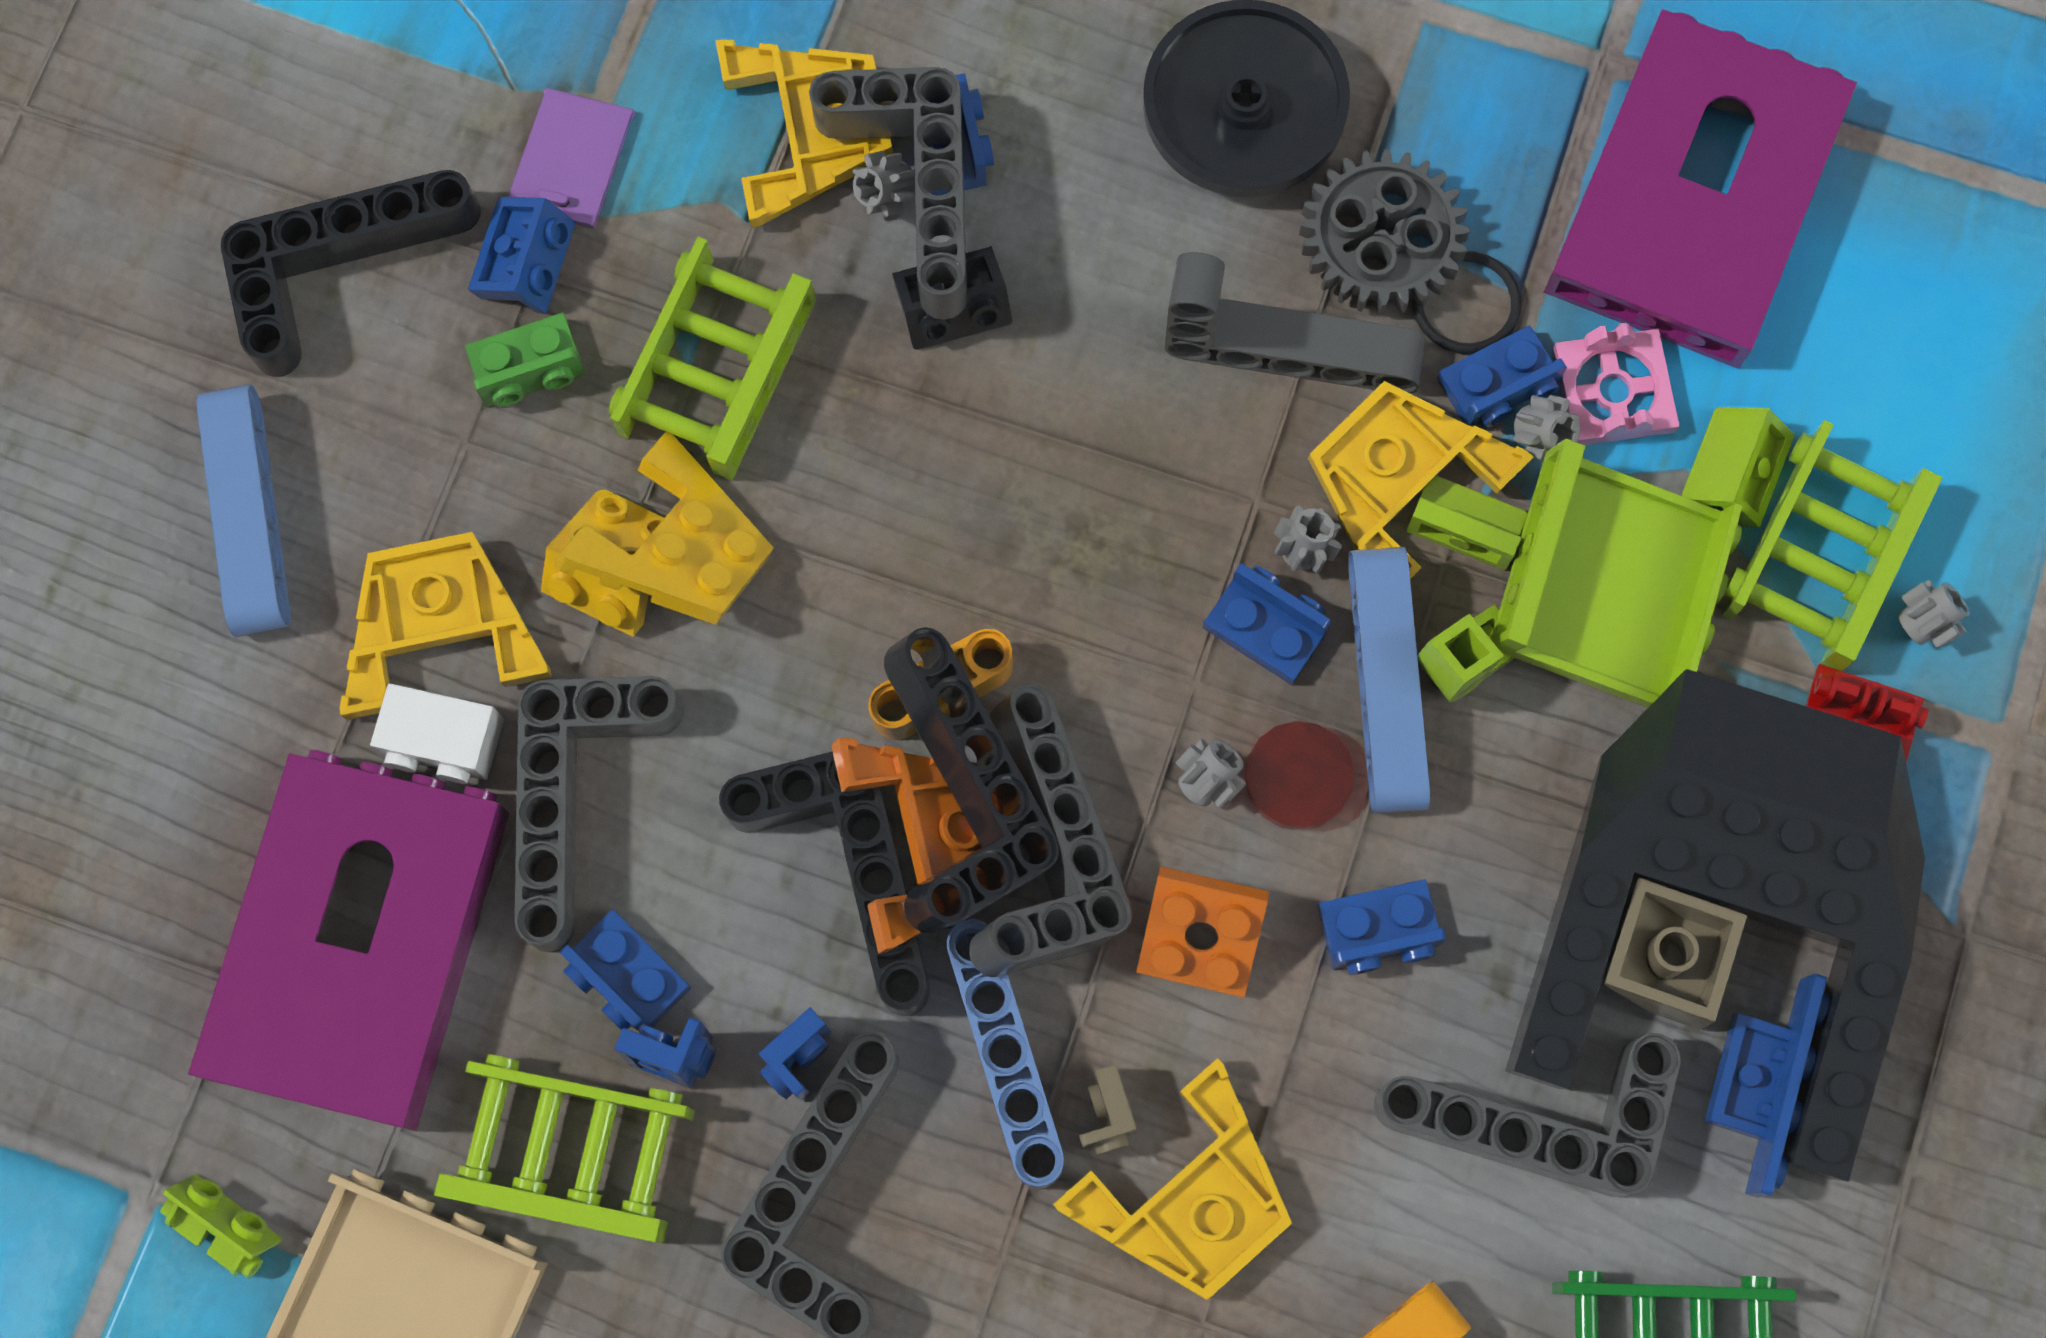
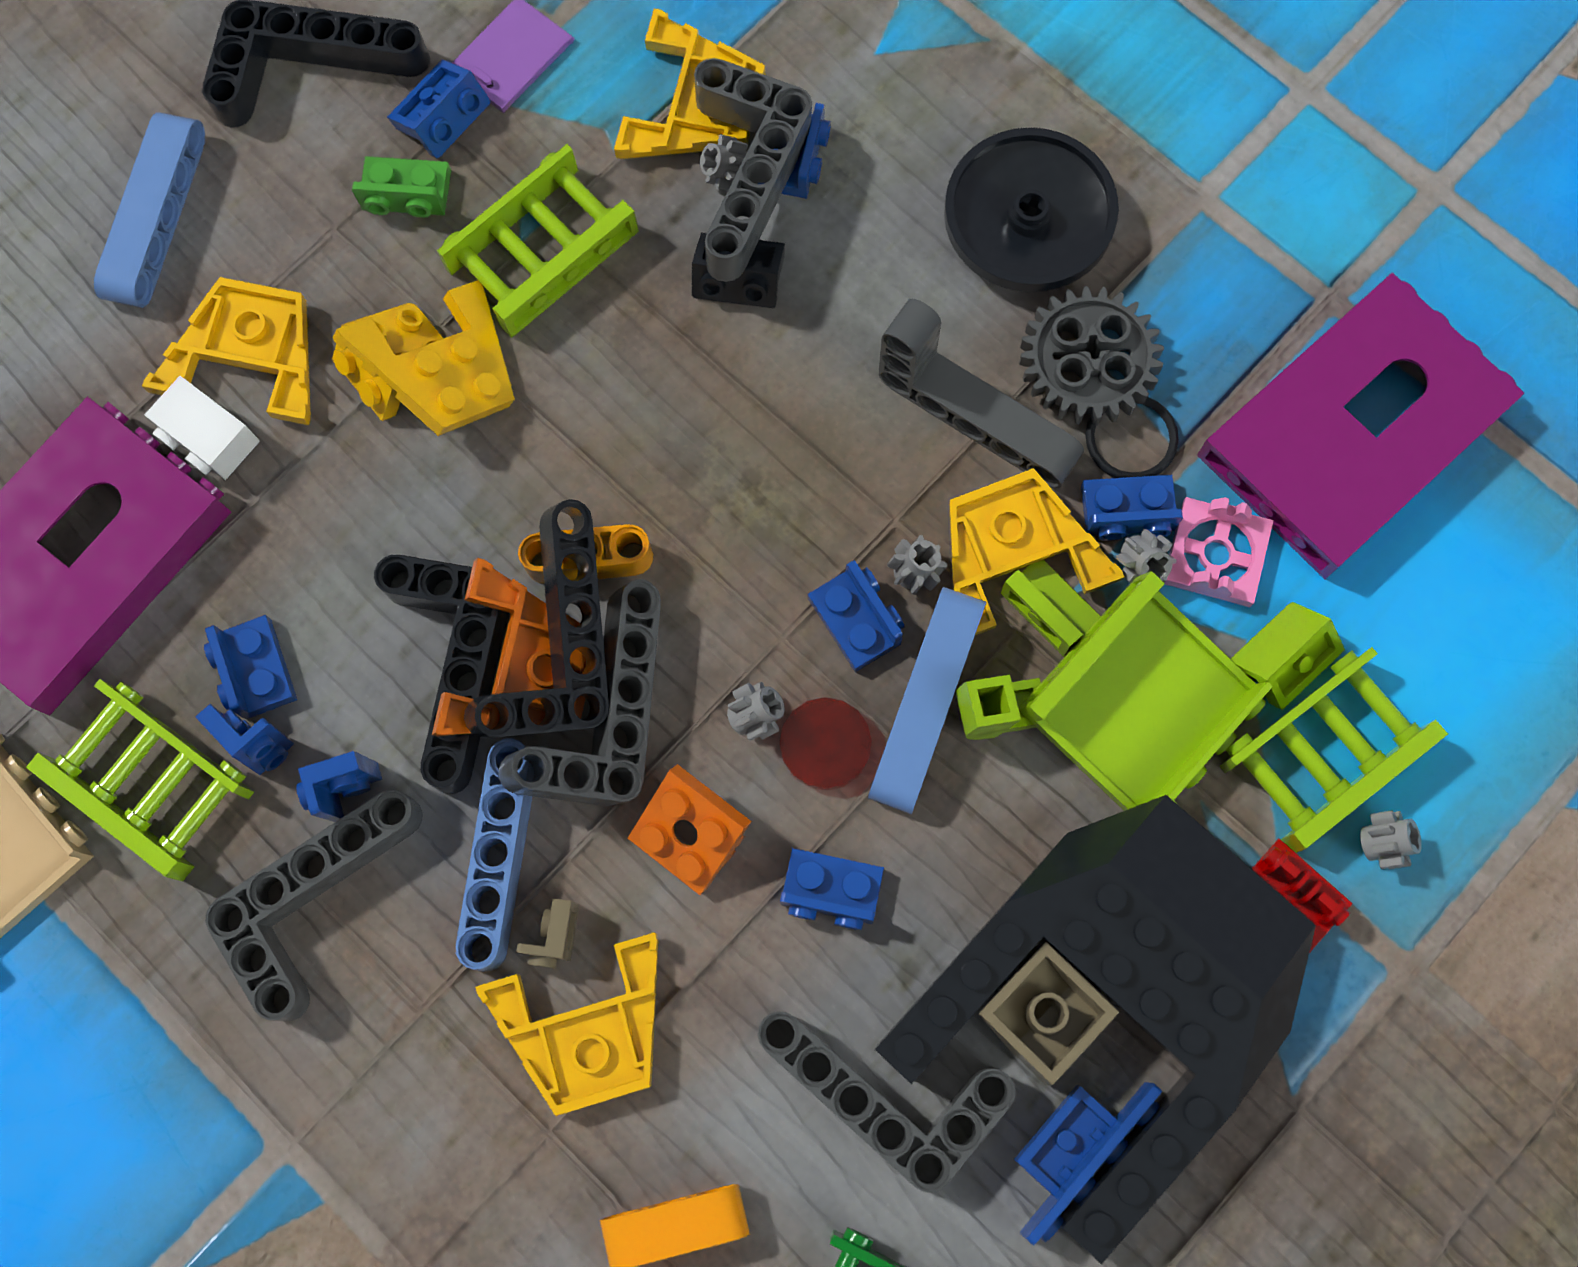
camera: 25 degrees right, 0 degrees up
dark grey beam [514,676,684,953] -> none

